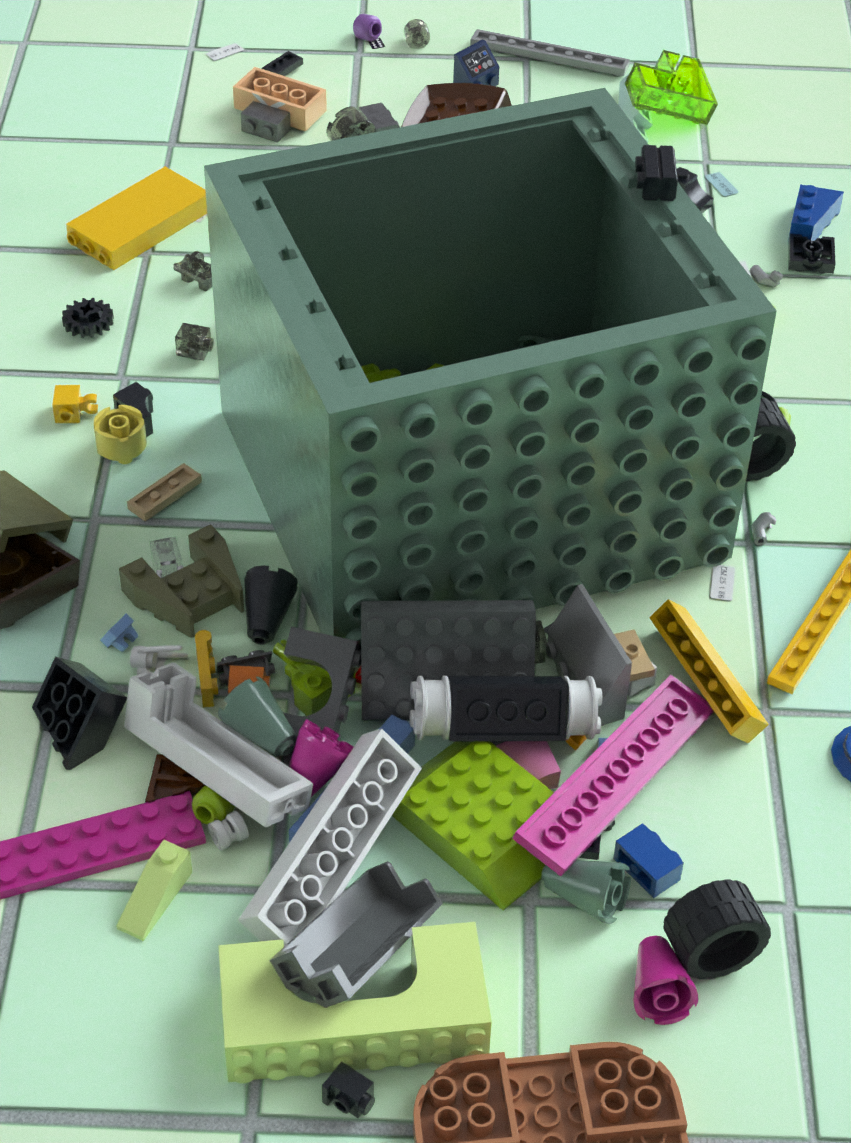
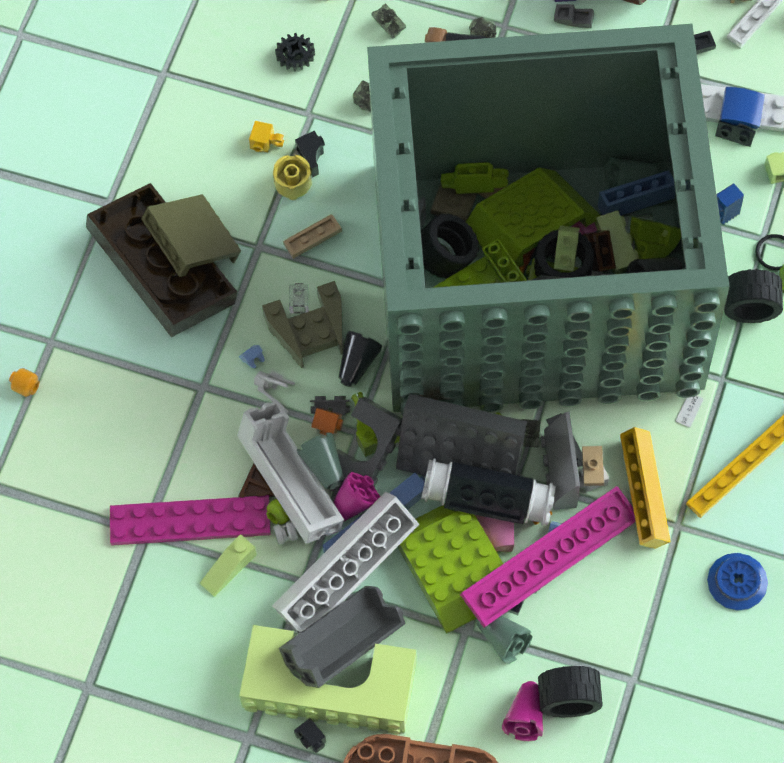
camera: 20 degrees right, 20 degrees up
black wedge [32,656,127,770] -> none
yellow plate [195,630,218,708] -> none
blue brick [613,823,684,898] -> none
black brick [635,145,678,201] -> none
light grey arm [751,512,777,546] -> none

